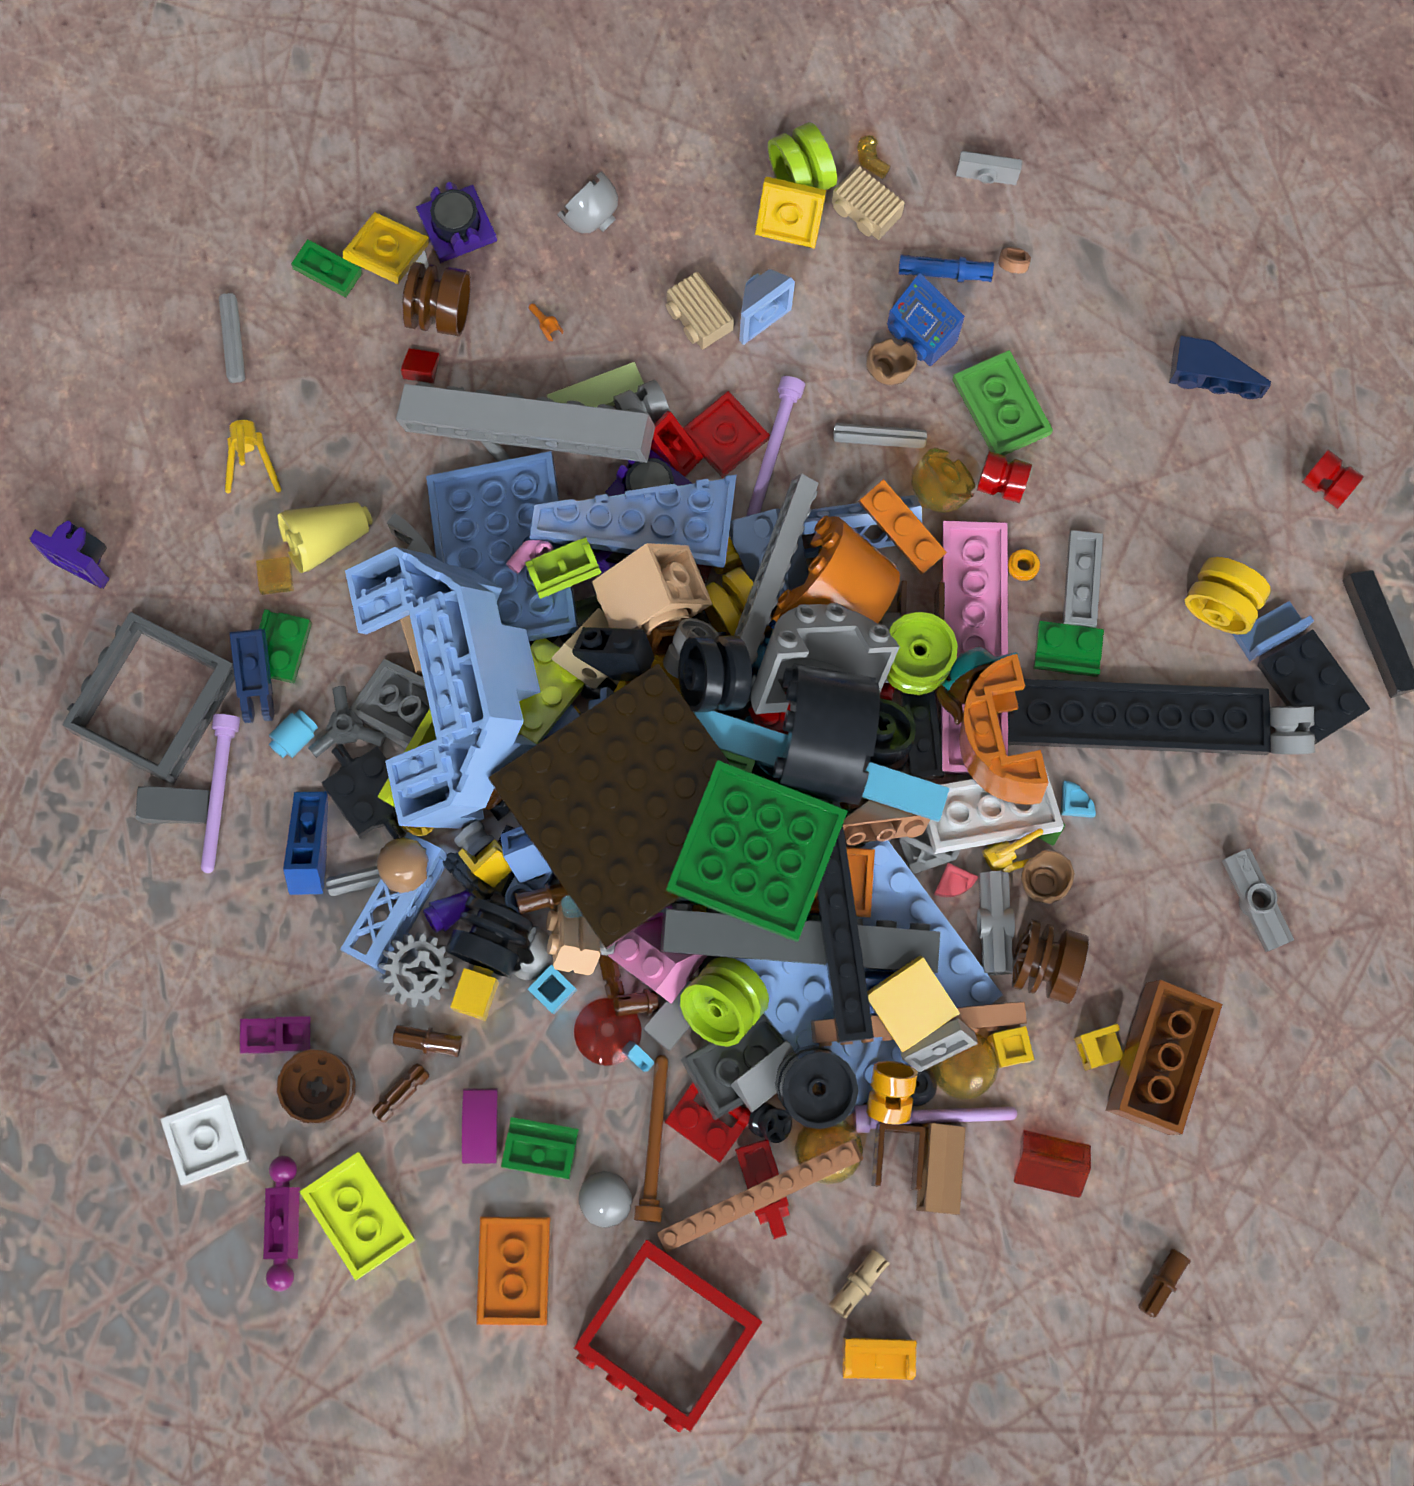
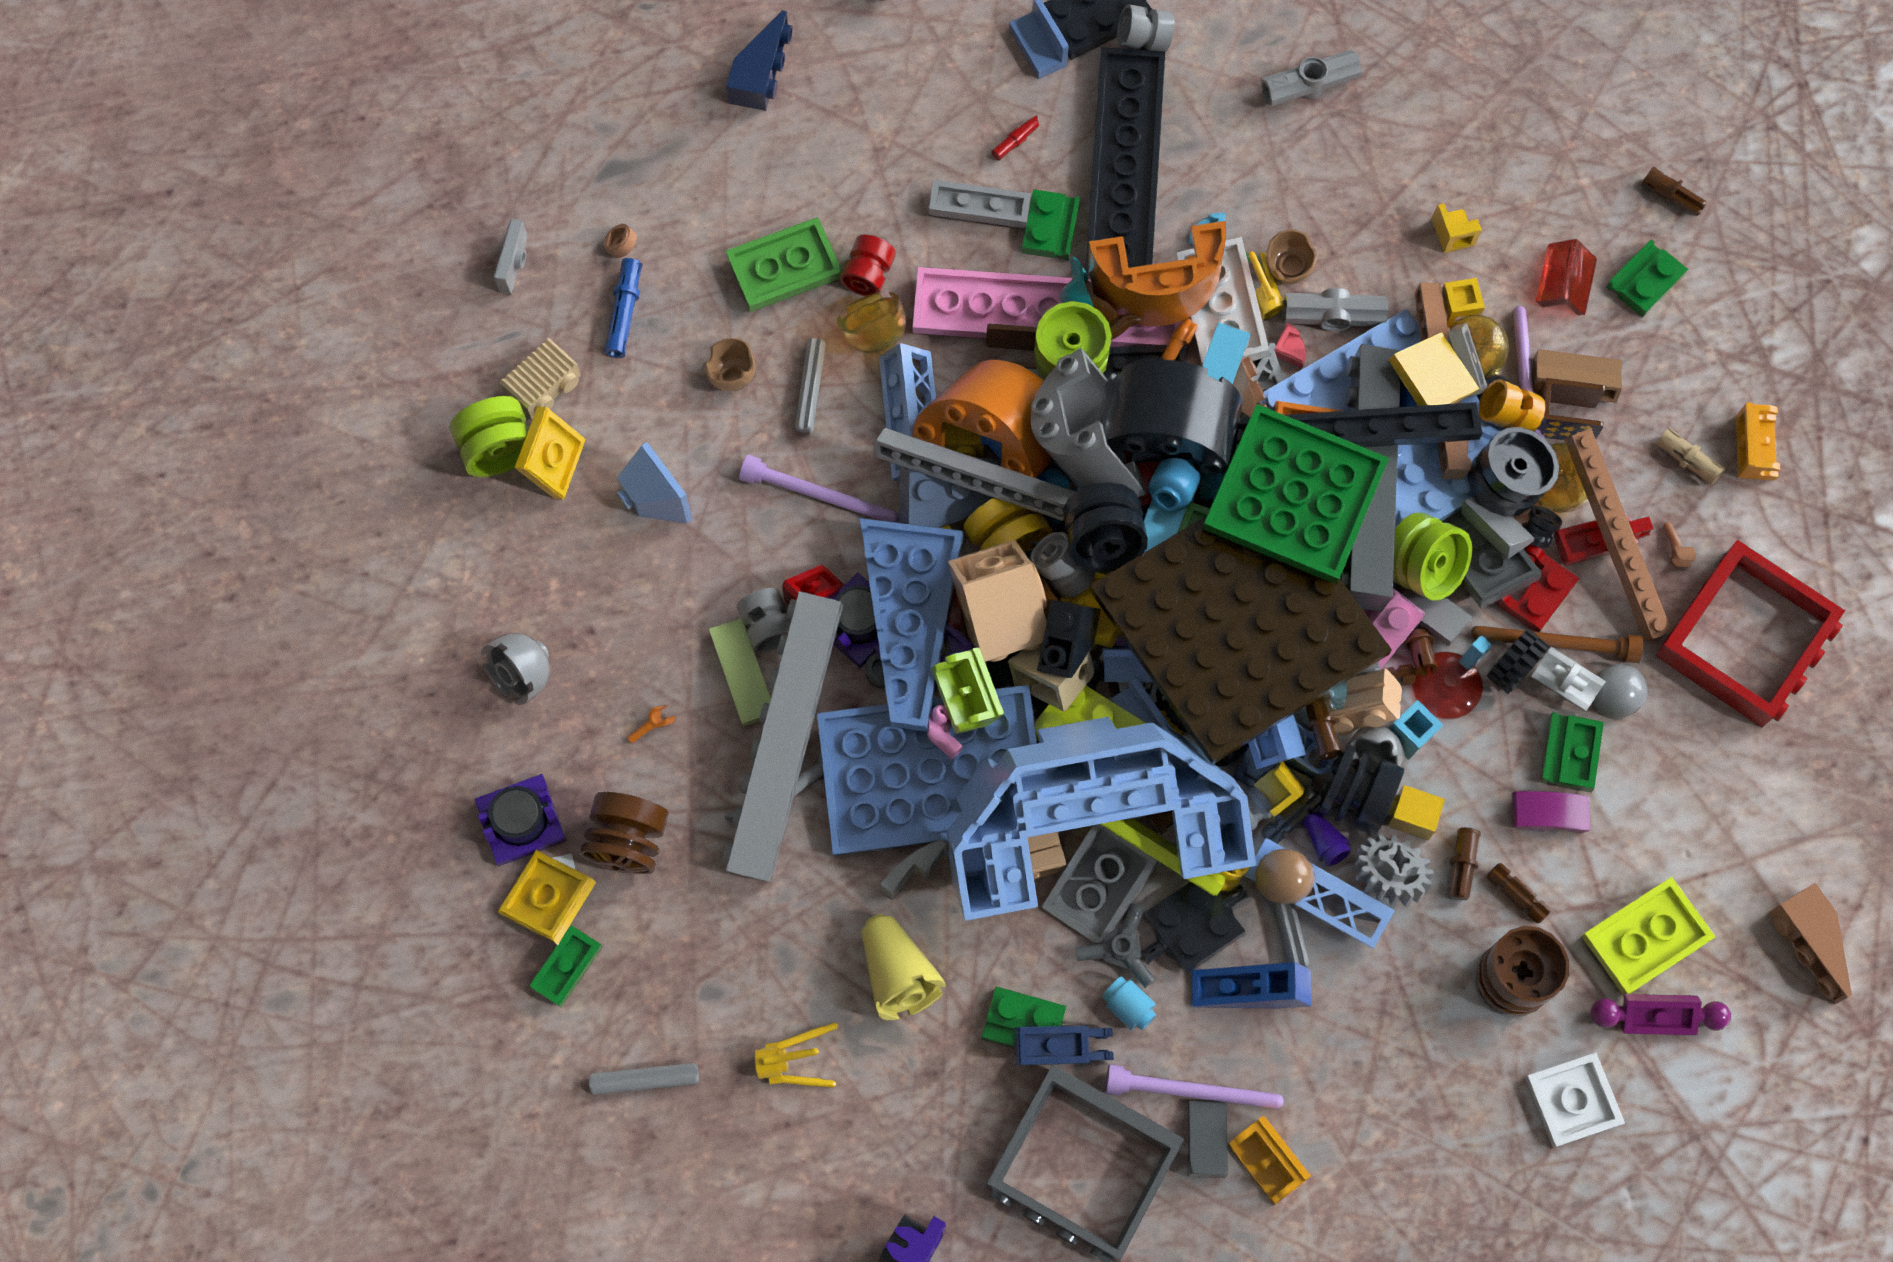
camera: 85 degrees left, 5 degrees down
magenta slope [239,1016,310,1054] -> none
clear yellow plate [256,556,294,595] -> none
red slope [401,348,440,384] -> none
orange tile [476,1216,550,1325] -> none
tan brick [666,272,734,350] -> none
red tile [683,391,770,478] -> none
clear yellow arm [857,135,890,179] -> none
orange plate [858,479,947,575] -> none
blue slope [887,273,965,366] -> none
light orange plate [1008,549,1040,581] -> none
reddish brown wheel [1011,919,1089,1004] -> none
dark orange brick [1105,980,1223,1135] -> none
yellow wheel [1185,557,1271,635] -> none
none -> red piece [991,115,1039,161]
none -> dark azure head [1148,458,1200,511]
none -> orange piece [1161,319,1198,360]
none -> light orange hinge [1227,1115,1311,1205]
none -> black tyre [1487,628,1551,694]
none -> white hips [1531,647,1606,711]
none -> green plate [1606,239,1688,317]
none -> nougat hand [1663,522,1696,567]
none -> nougat slope [1769,883,1852,1004]

